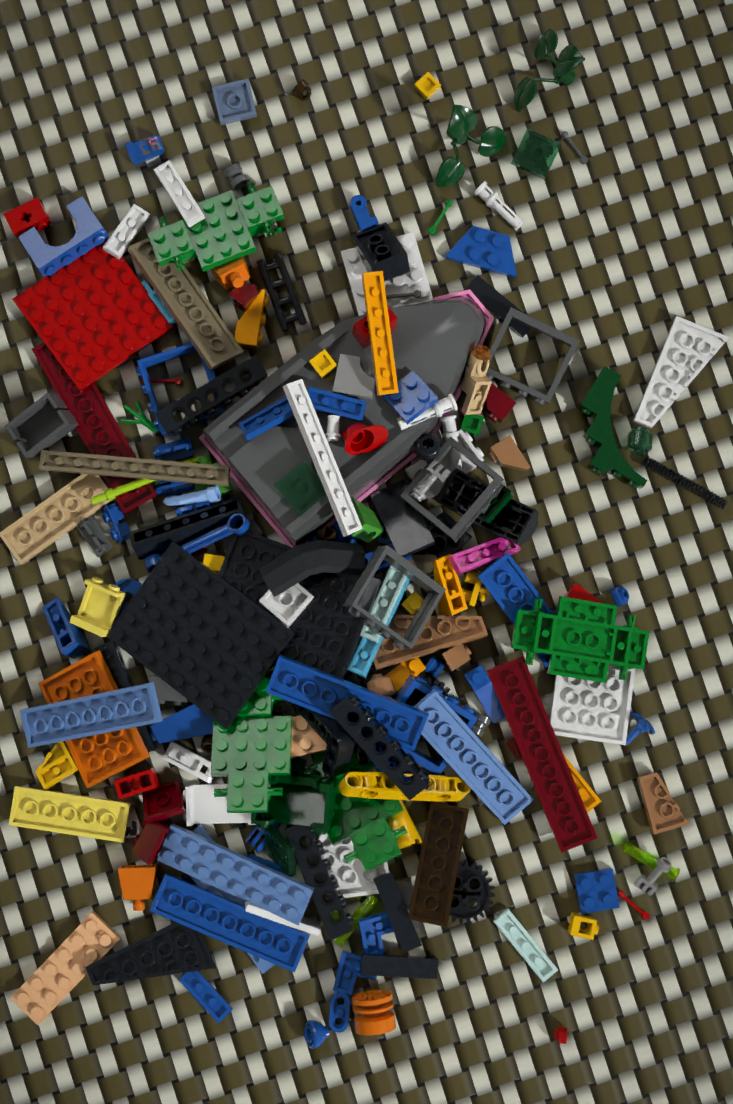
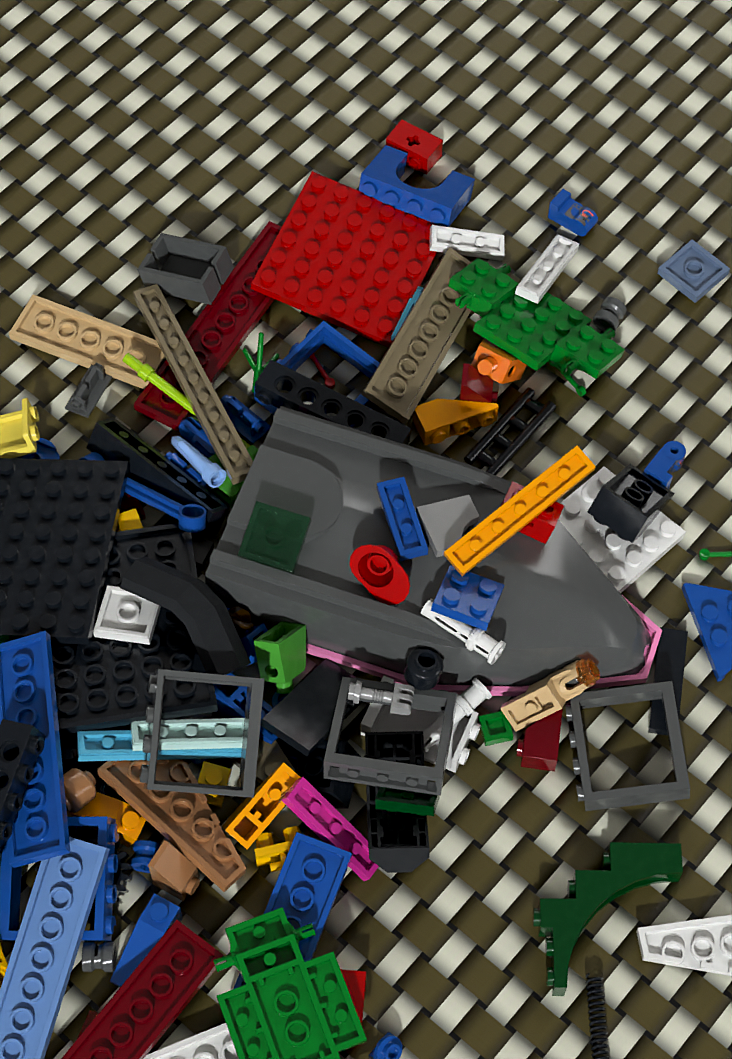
camera: 60 degrees right, 25 degrees down
blue hinge [102,503,131,544] -> none
blue plate [238,397,294,441] -> none
white plate [282,379,363,537] -> none
yellow plate [309,349,337,378] -> none
white pin [325,415,341,441] -> none
dark grey hinge [386,290,421,300] -> none
medium nougat slope [489,435,531,472] -> none
clear green head [627,427,653,456] -> none

